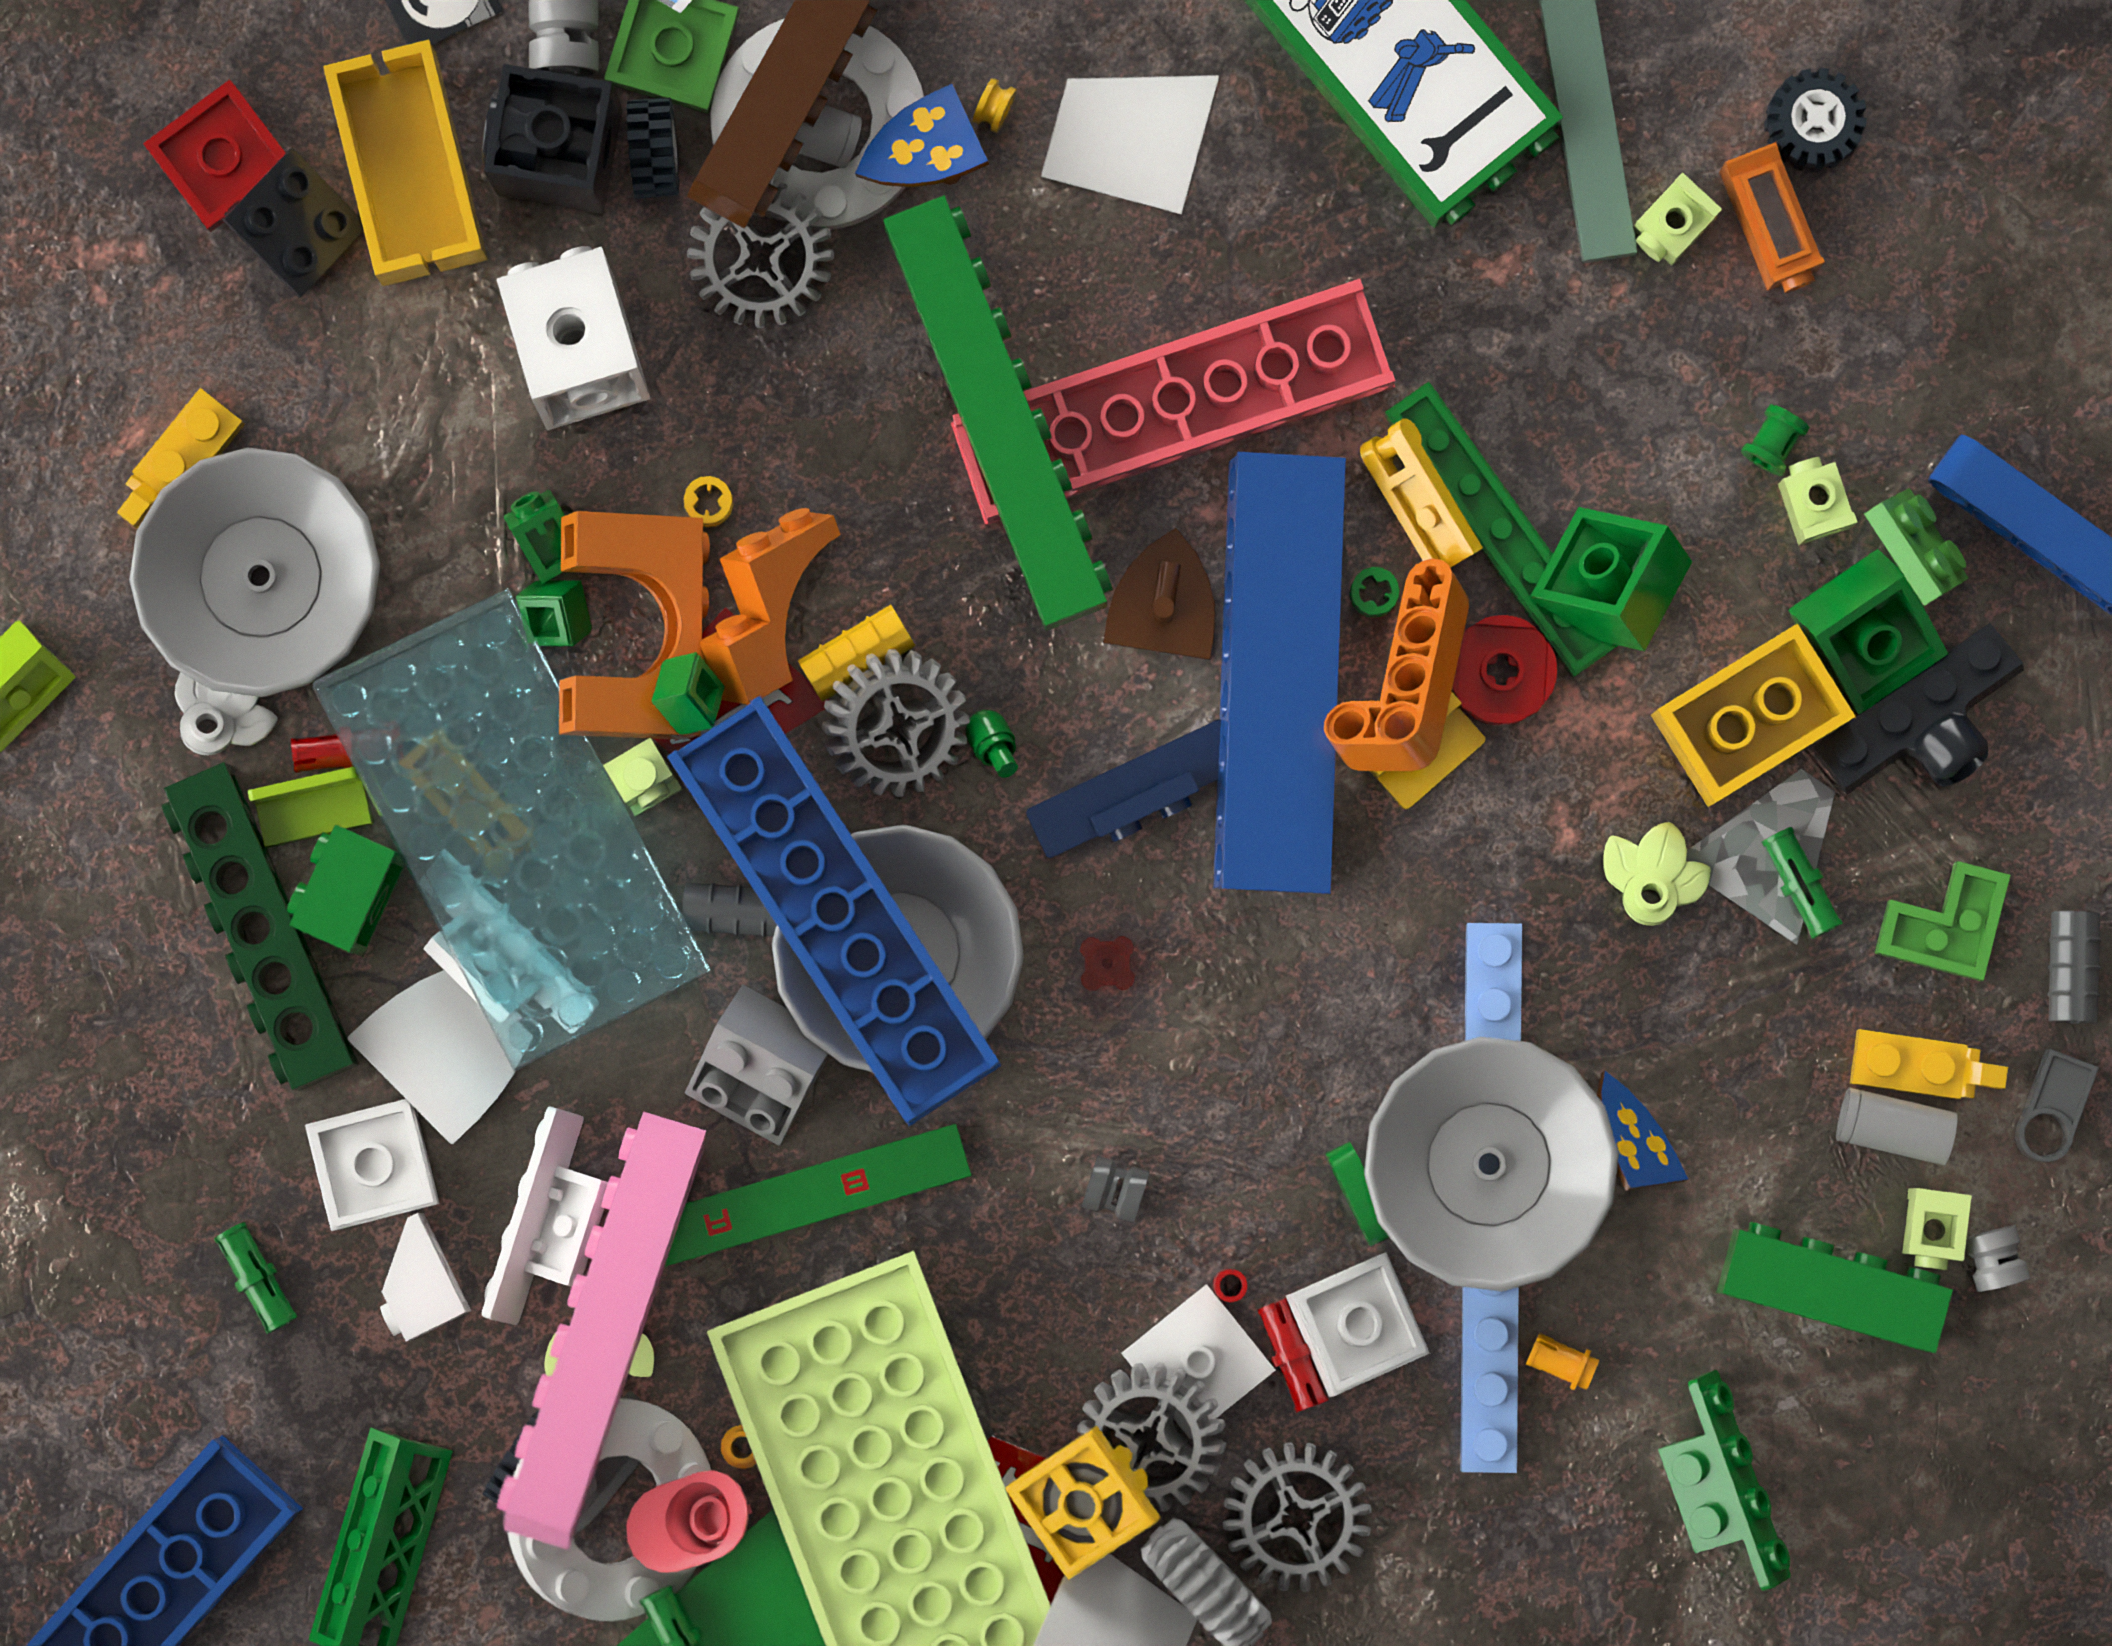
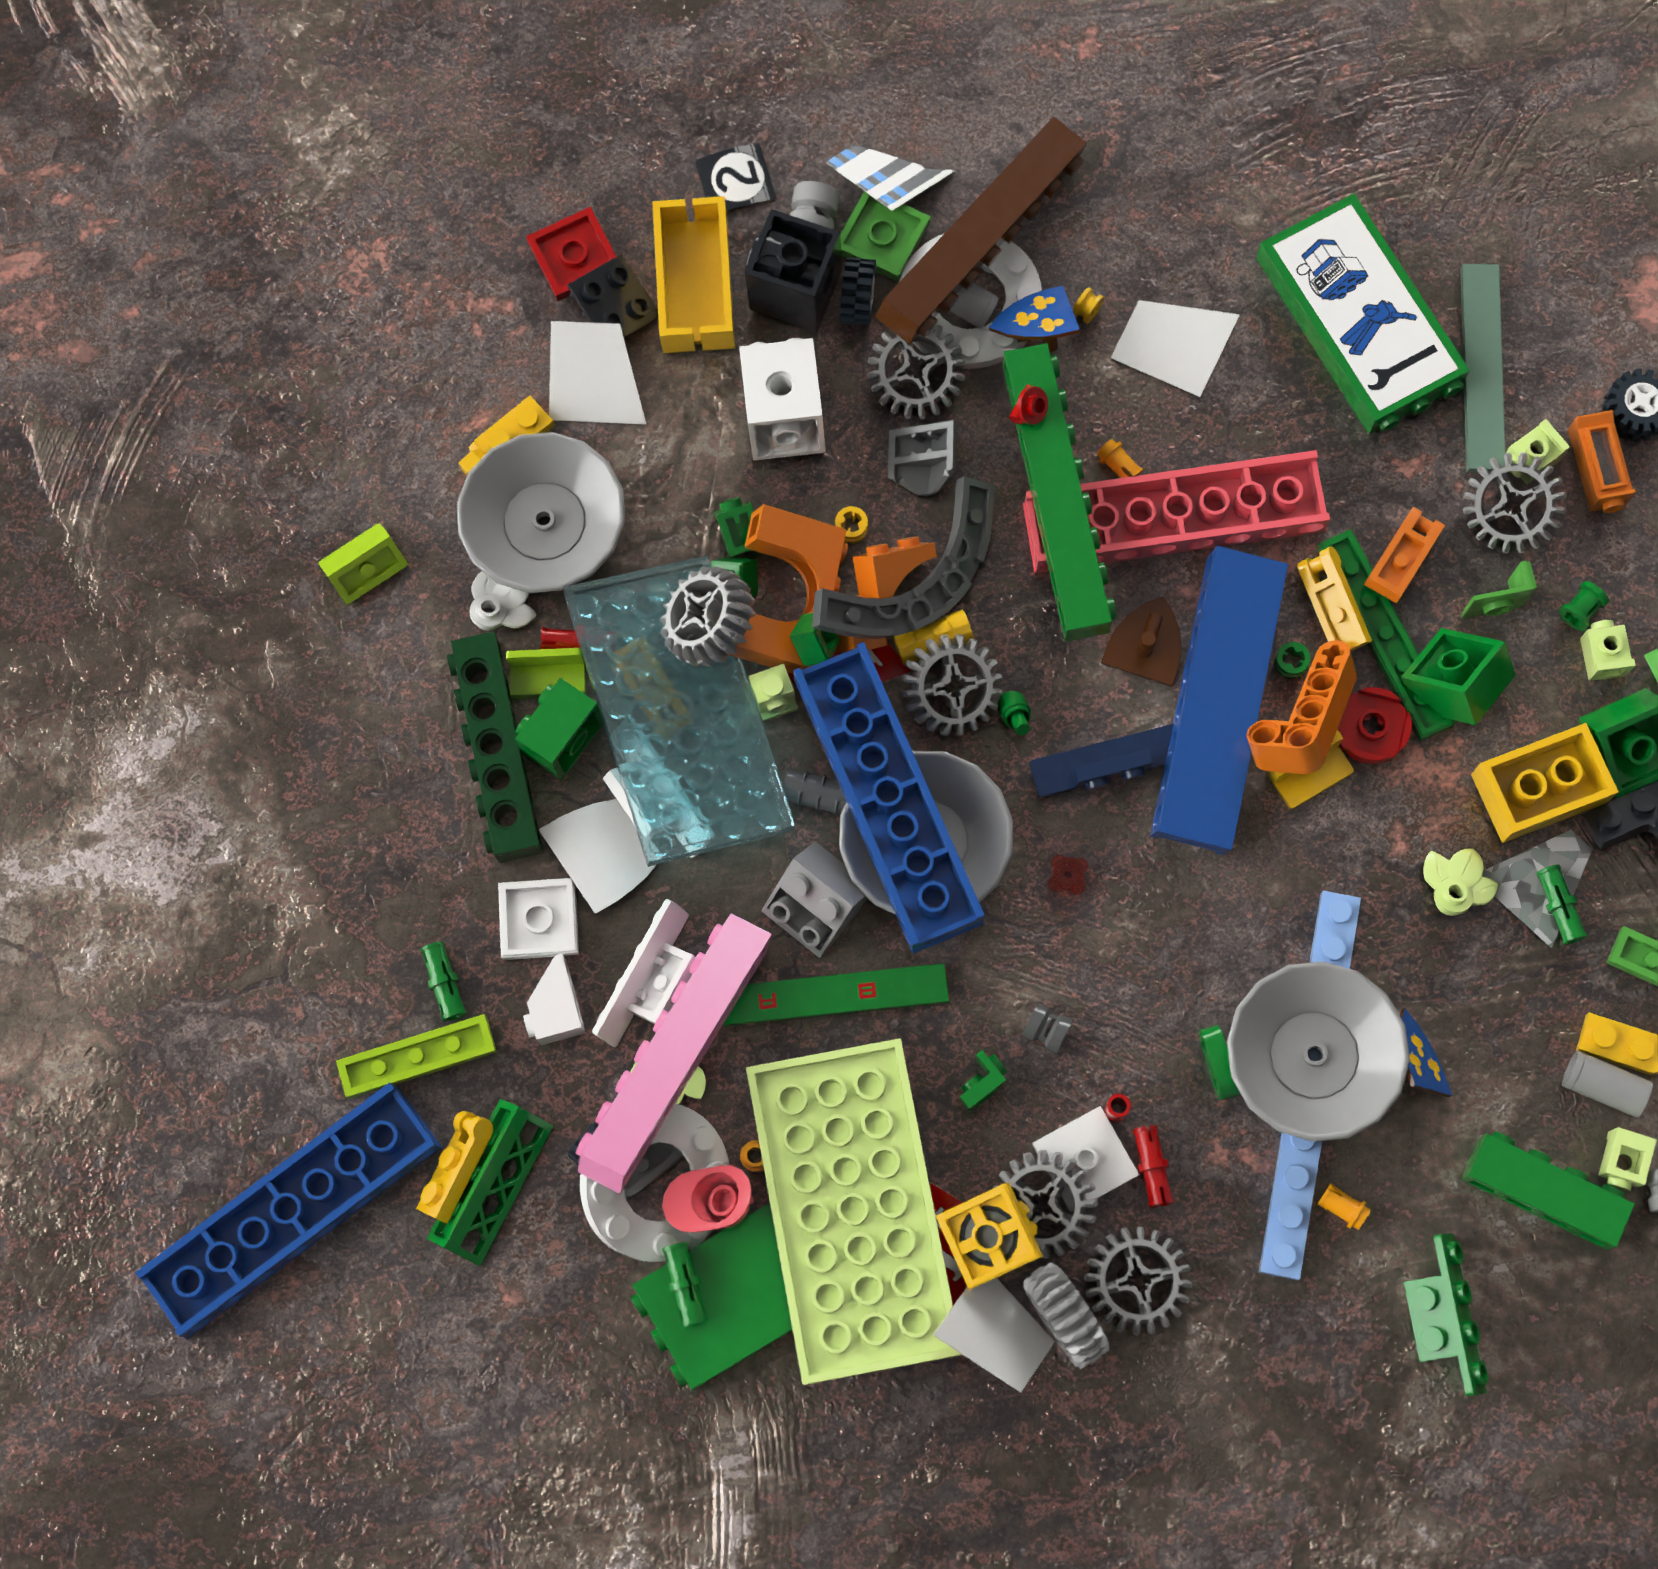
camera: 15 degrees right, 10 degrees down
white plate [1286,1252,1430,1397] -> none
none -> lime plate [336,1014,497,1099]
none -> yellow plate [416,1111,493,1224]
none -> white sticker [549,321,646,424]
none -> light grey gear [659,566,756,668]
none -> dark grey plate [812,476,995,639]
none -> dark grey slope [888,420,957,496]
none -> green bracket [959,1050,1007,1114]
none -> red plate [1009,385,1048,424]
none -> light orange pin [1097,439,1143,478]
none -> orange plate [1364,506,1445,604]
none -> bright green piece [1461,561,1537,619]
none -> light grey gear [1463,452,1567,553]

